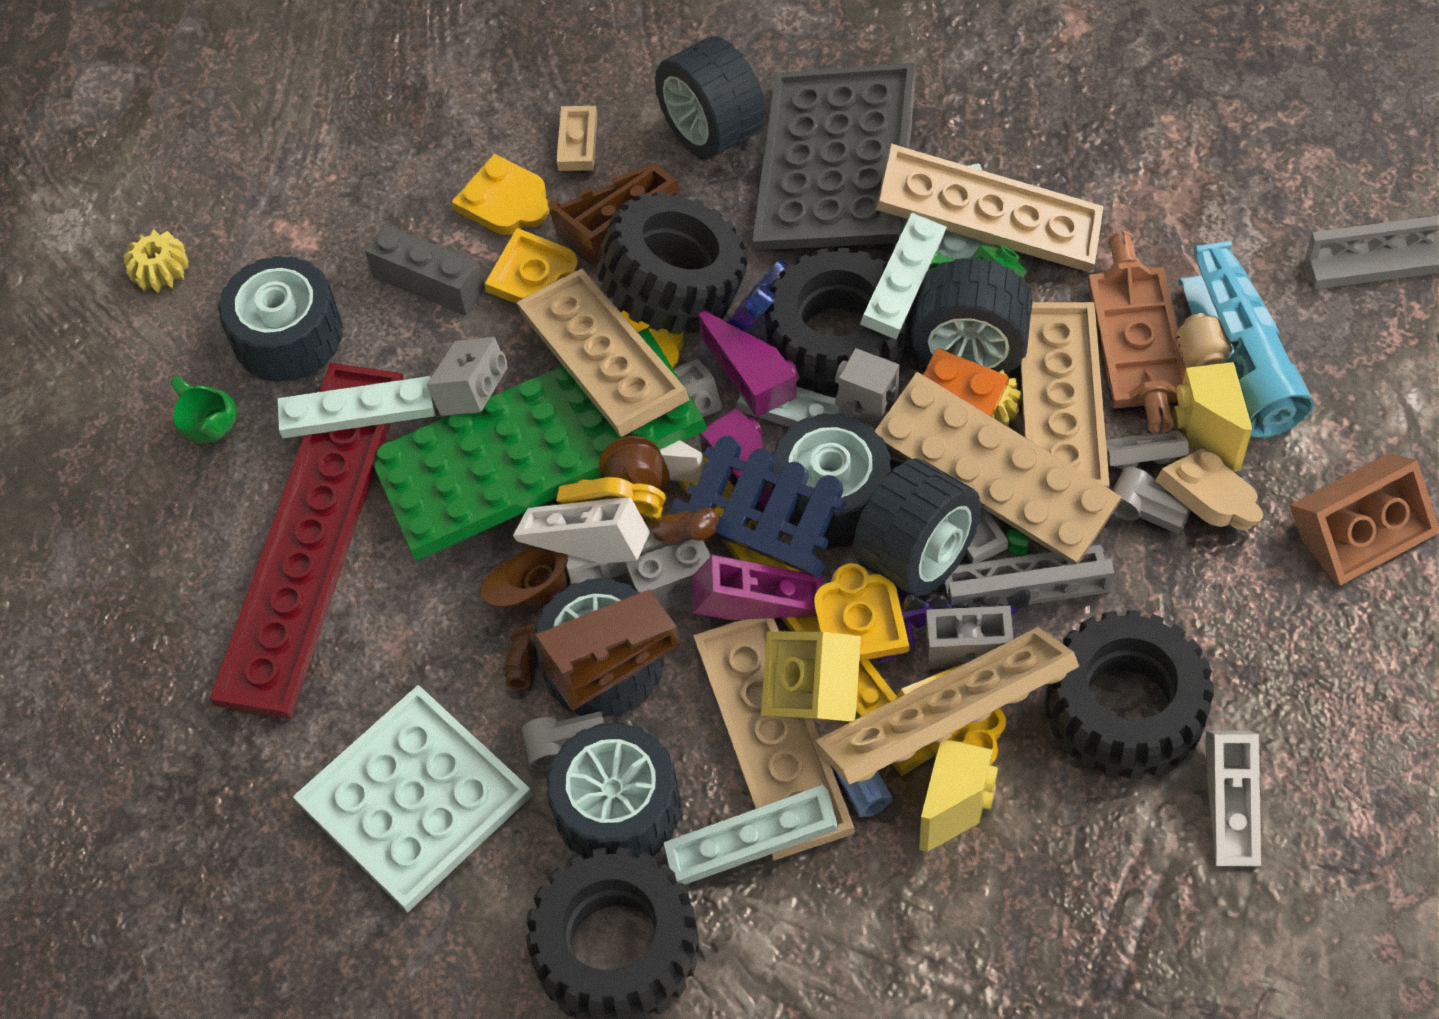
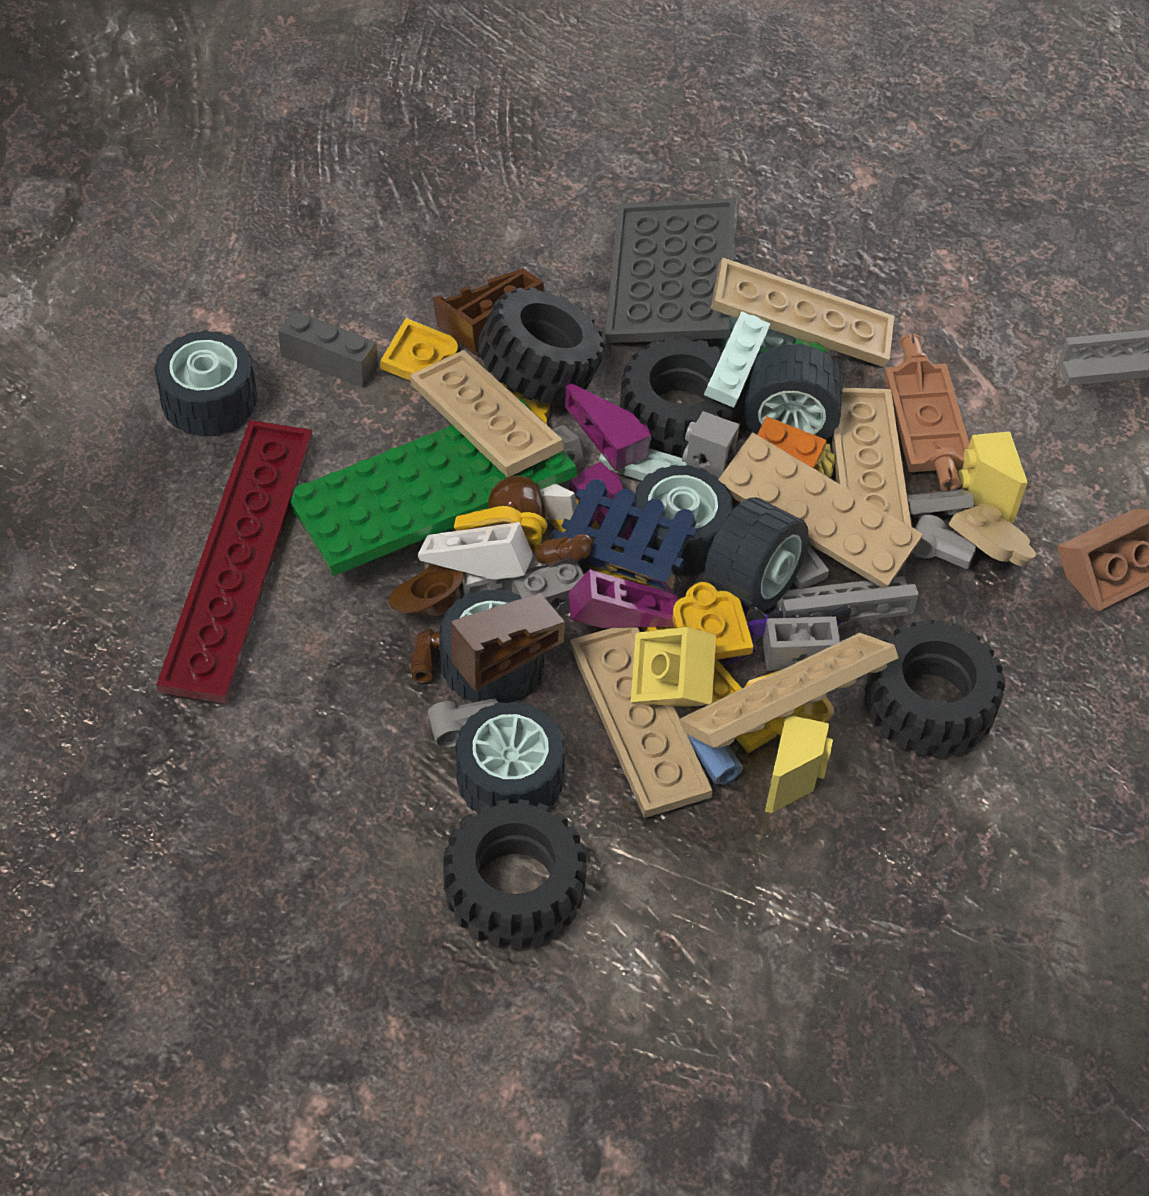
camera: 10 degrees left, 5 degrees down
light yellow gear [123,230,189,293] -> none
green hair [171,377,237,445] -> none
light aqua plate [278,376,435,438] -> none
light aqua plate [293,685,533,913] -> none
light grey brick [427,337,508,416] -> none
yellow plate [452,154,549,235] -> none
tan plate [557,106,598,171] -> none
black wheel [655,36,766,160] -> none
light aqua plate [664,785,839,885] -> none
clear blue beam [726,257,789,332] -> none
green hand [1006,525,1030,556] -> none
tan head [1175,313,1232,368] -> none
medium azure piece [1178,241,1315,438] -> none
white slope [1206,731,1261,866] -> none

